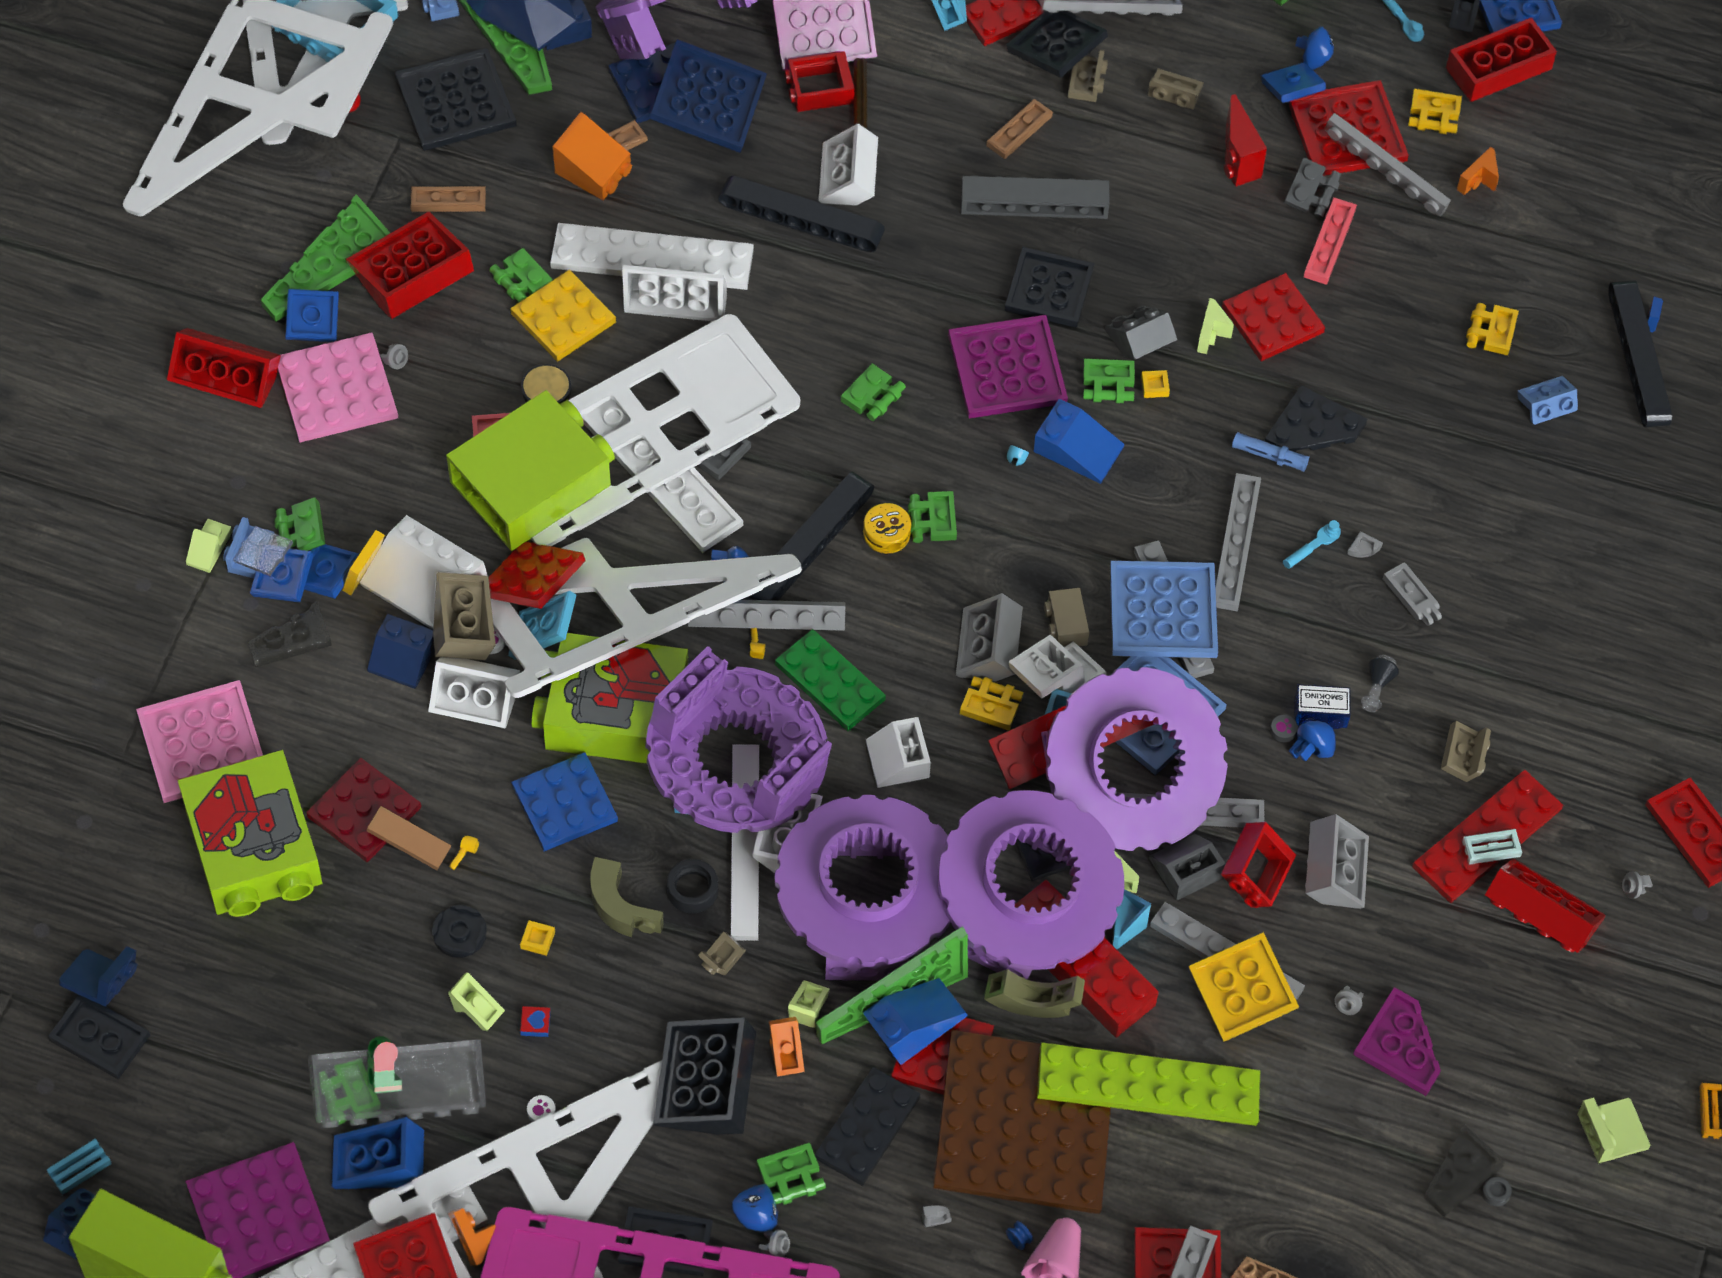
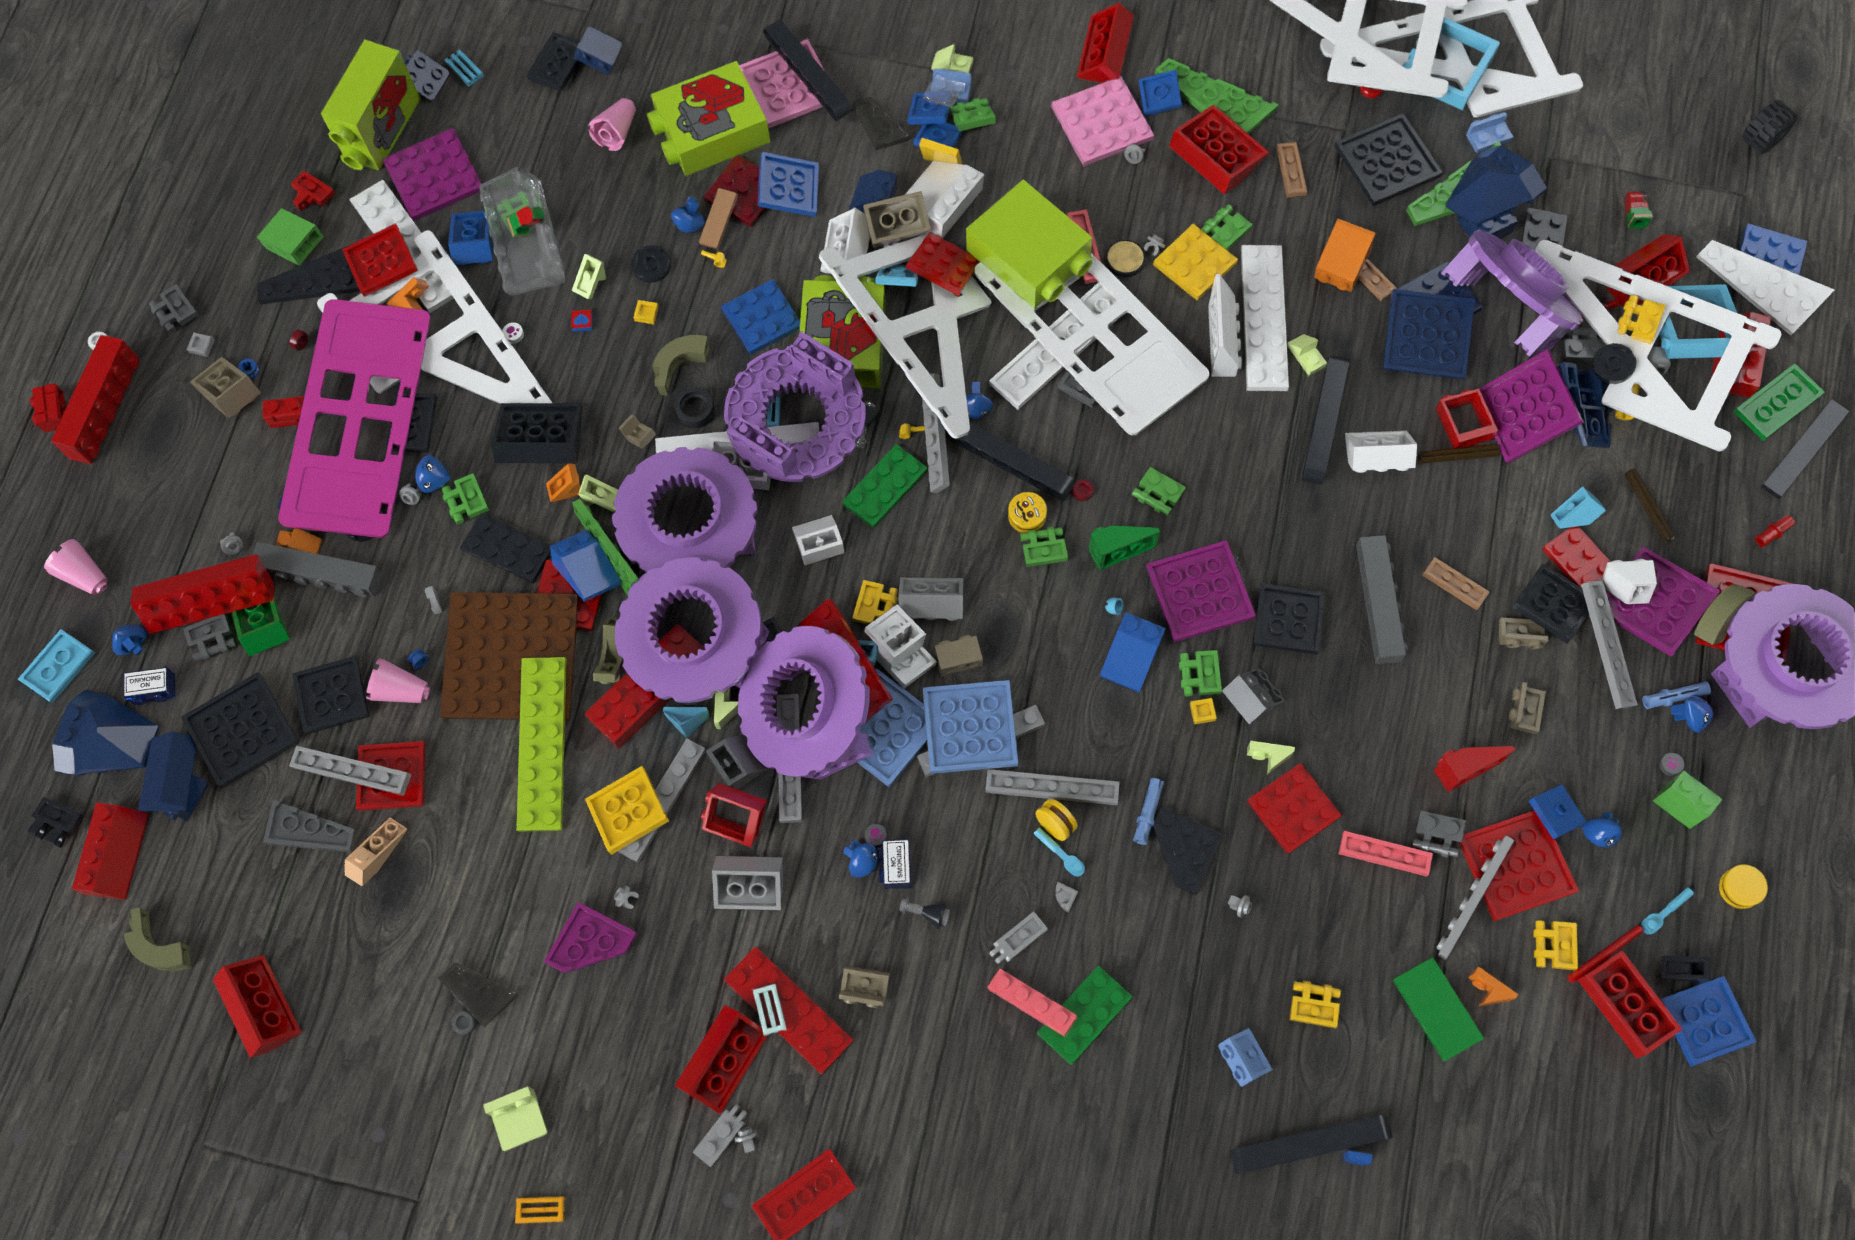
camera: 90 degrees right, 10 degrees up
none -> bright pink cone [589,98,636,151]
none -> blue piece [671,196,706,233]
none -> light grey hinge [693,1104,747,1168]
none -> blue plate [758,152,819,217]
none -> black beam [763,19,853,121]
none -> coral plate [988,969,1078,1037]
none -> yellow head [1036,799,1078,841]
none -> green plate [1037,965,1133,1065]
none -> dark red tile [1072,480,1094,501]
none -> green slope [1089,526,1160,571]
none -> light grey plate [1144,235,1165,256]
none -> light grey plate [1228,895,1252,918]
none -> yellowish green slope [1287,334,1327,376]
none -> green tile [1393,957,1484,1062]
none -> red bar [1567,925,1643,983]

